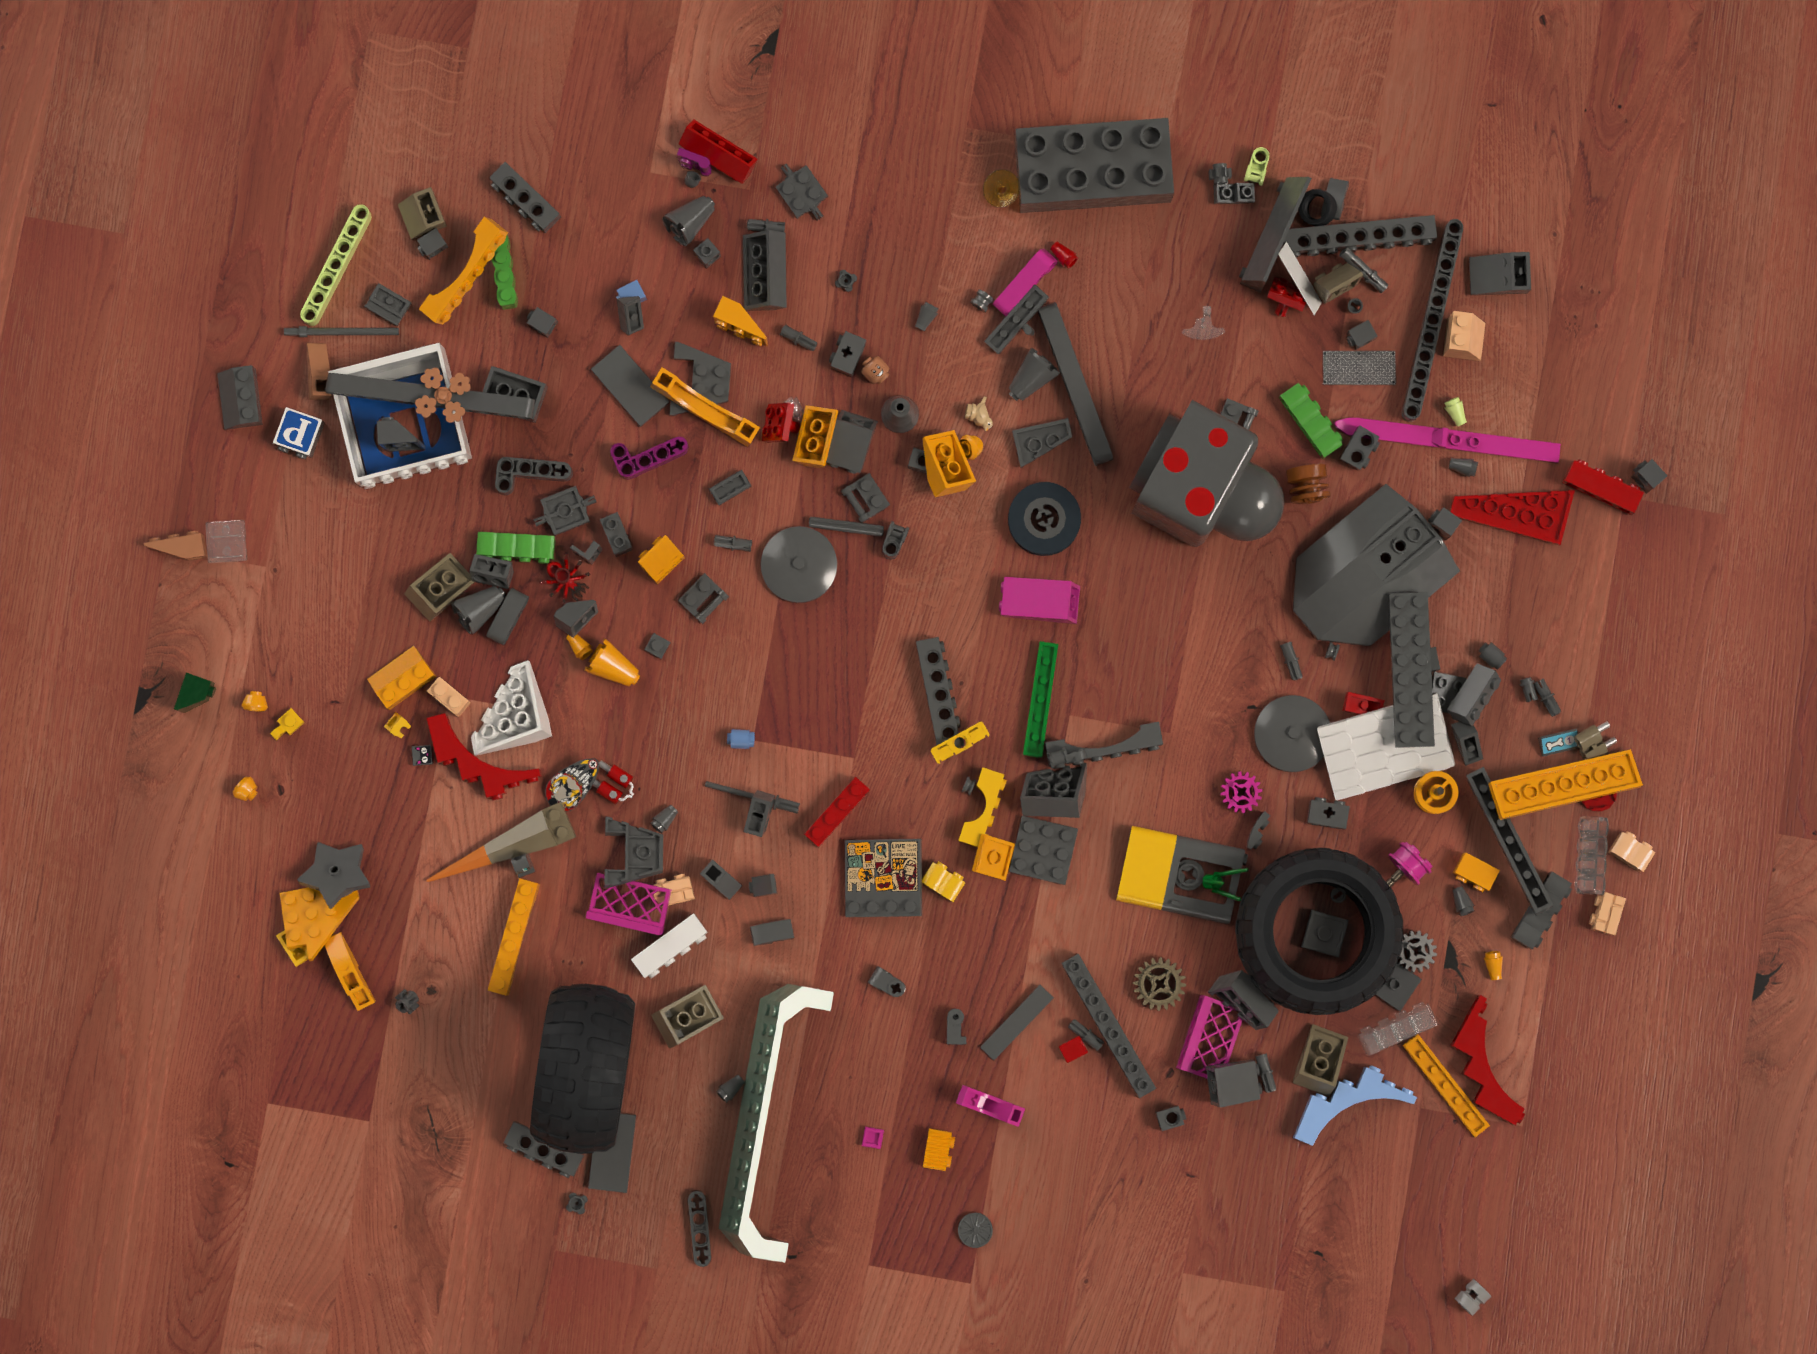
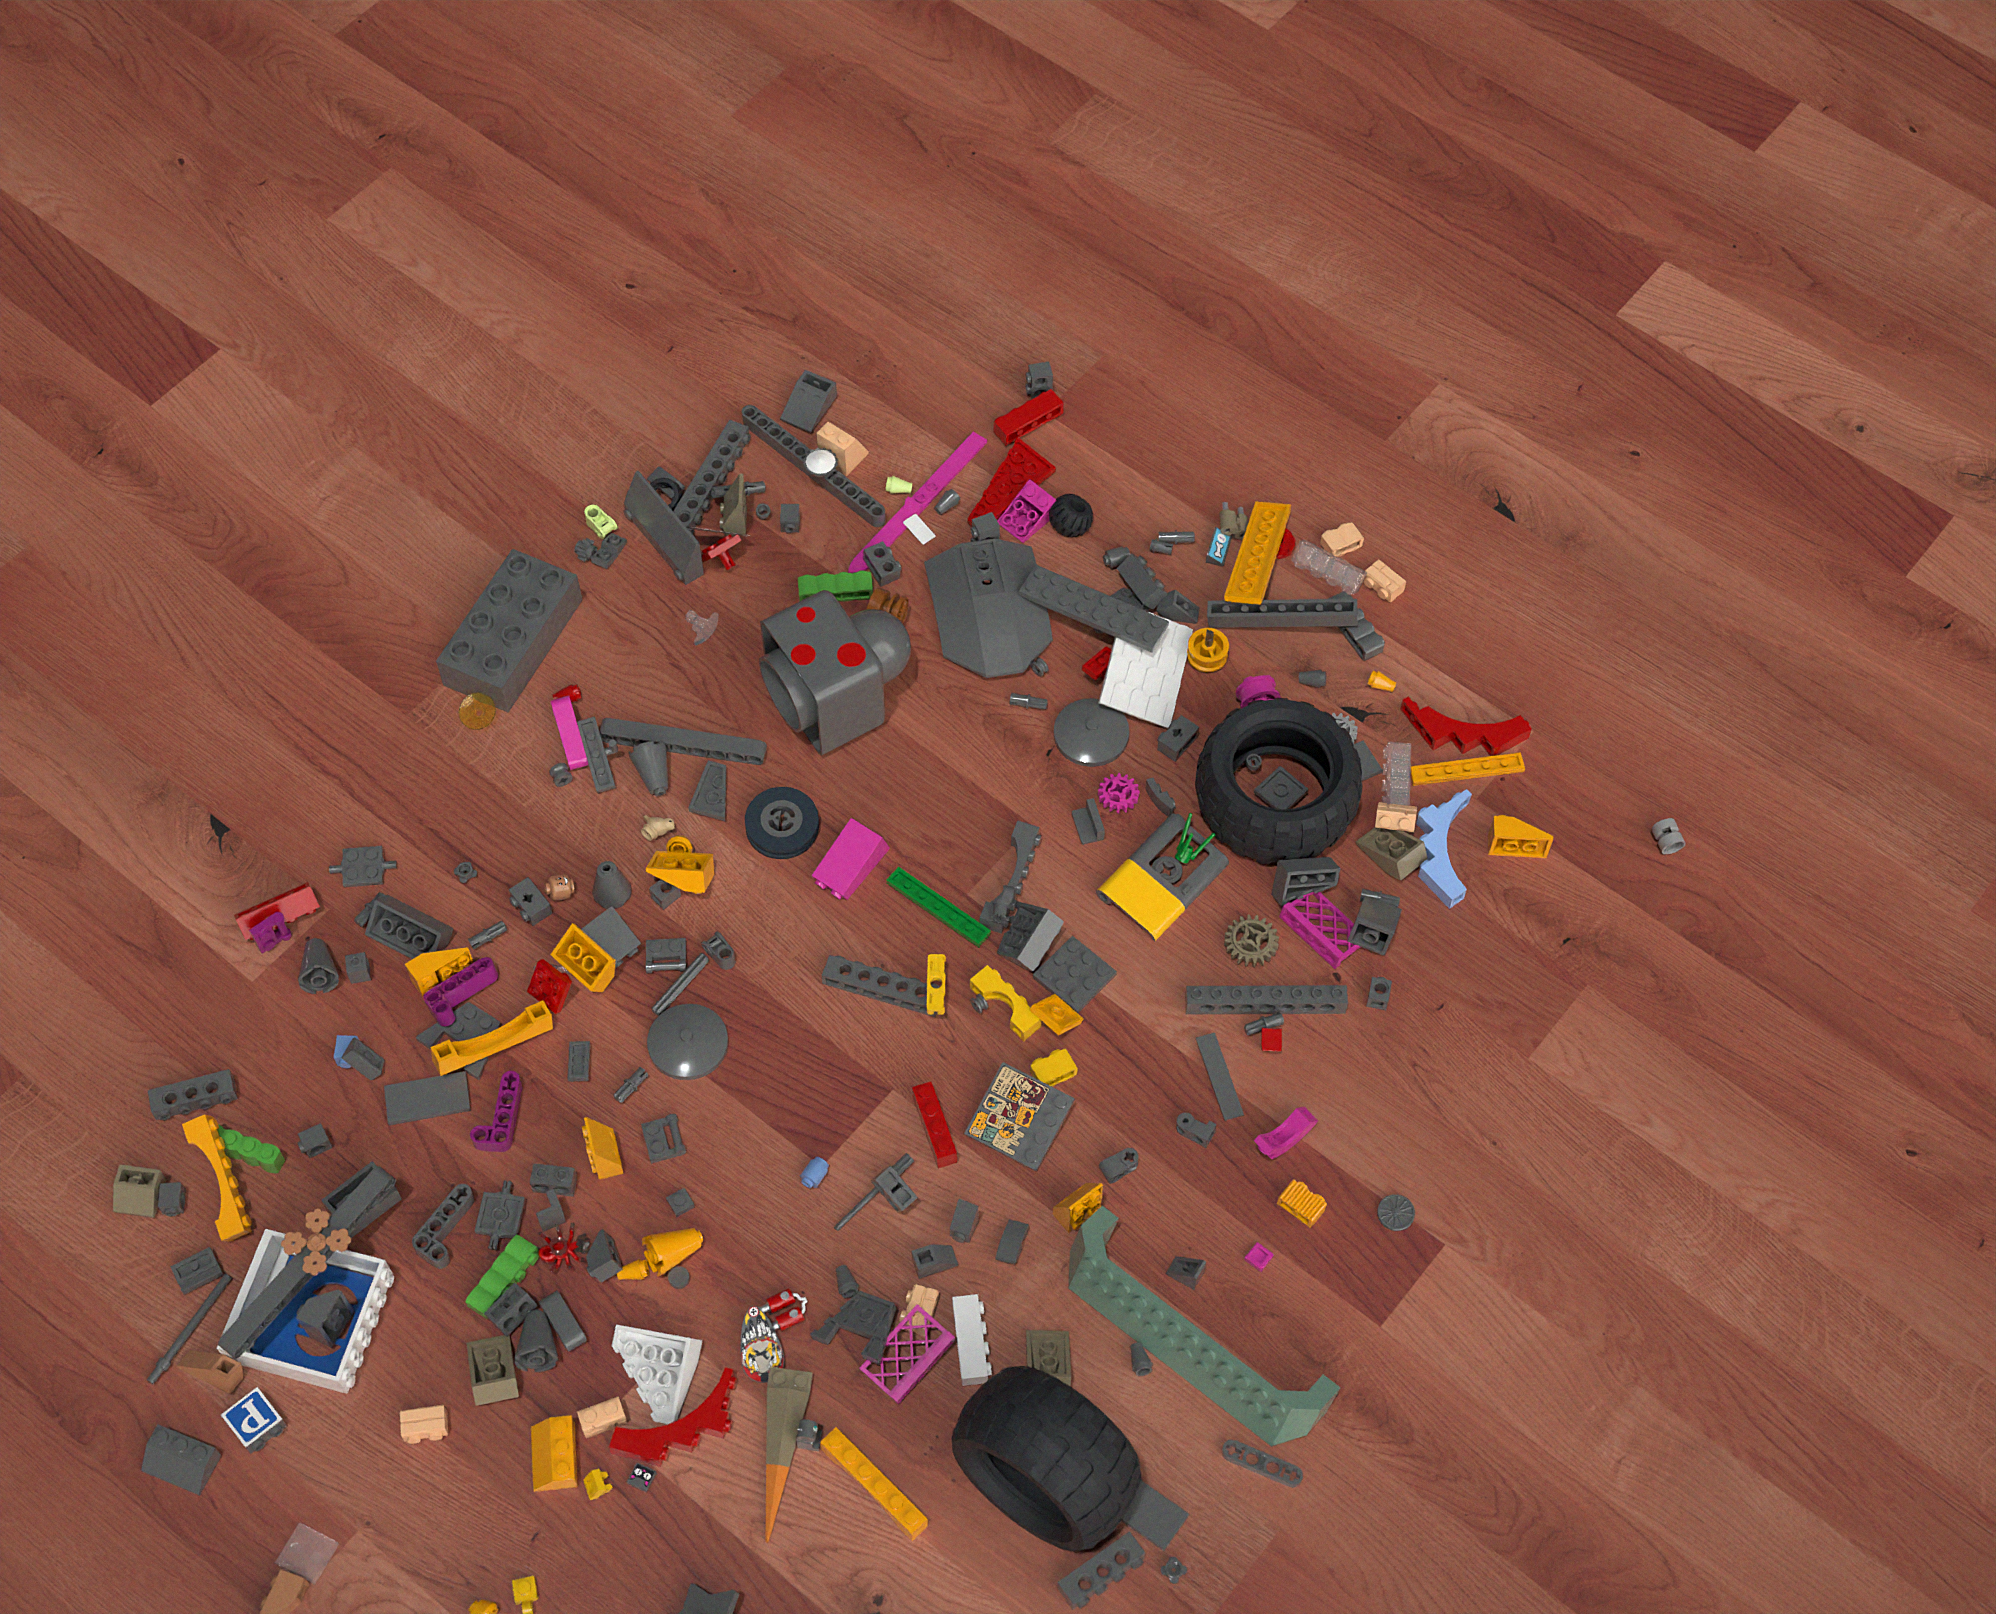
camera: 60 degrees left, 25 degrees down
yellowish green beam [300,205,372,326] -> none
dark grey hinge [684,171,701,188] -> none
dark grey cone [915,302,939,331] -> none
flat silver sticker [1323,351,1396,385] -> none
light orange brick [1453,852,1500,893] -> none
none -> light nougat brick [400,1405,448,1444]
none -> magenta beam [423,957,499,1027]
none -> dark grey tile [668,1266,690,1289]
none -> white piece [803,448,838,477]
none -> white sticker [903,514,935,544]
none -> dark pink slope [997,479,1057,543]
none -> black wheel [1049,494,1093,538]
none -> light orange slope [1053,1183,1103,1233]
none -> dark grey panel [1072,798,1105,845]
none -> dark grey slope [1166,1256,1206,1290]
none -> light nougat brick [1375,802,1417,832]
none -> light orange slope [1488,815,1553,858]

